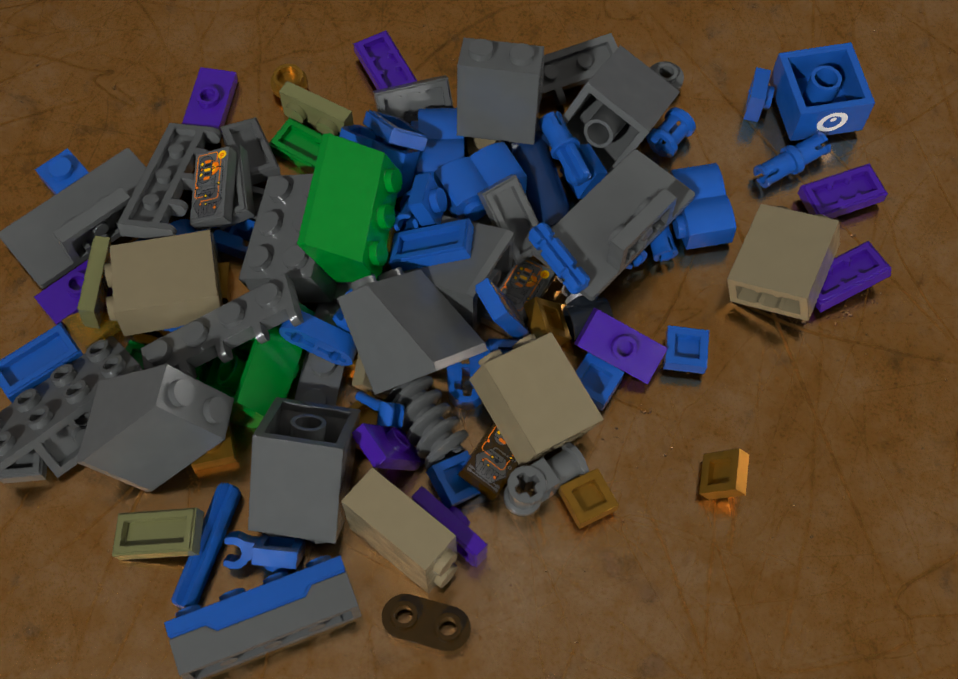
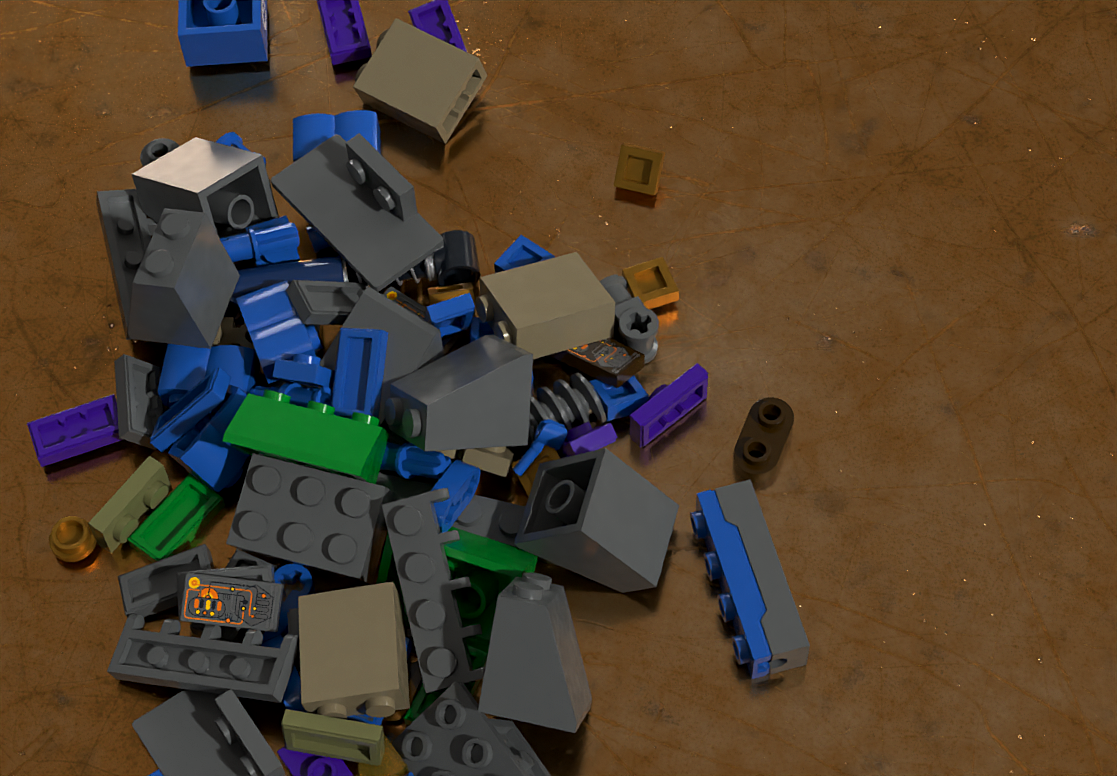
camera: 80 degrees left, 5 degrees down
olive tile [112,507,204,560] -> none
blue axle [171,482,241,609] -> none
dark purple plate [182,67,238,131] -> none
blue plate [223,531,306,572] -> none
dark tan brick [341,467,458,594] -> none
blue axle [529,222,590,294] -> none
dark purple plate [574,308,668,384] -> none
blue plate [663,325,709,374] -> none
blue plate [743,67,775,122] -> none
blue pin [753,131,831,188] -> none

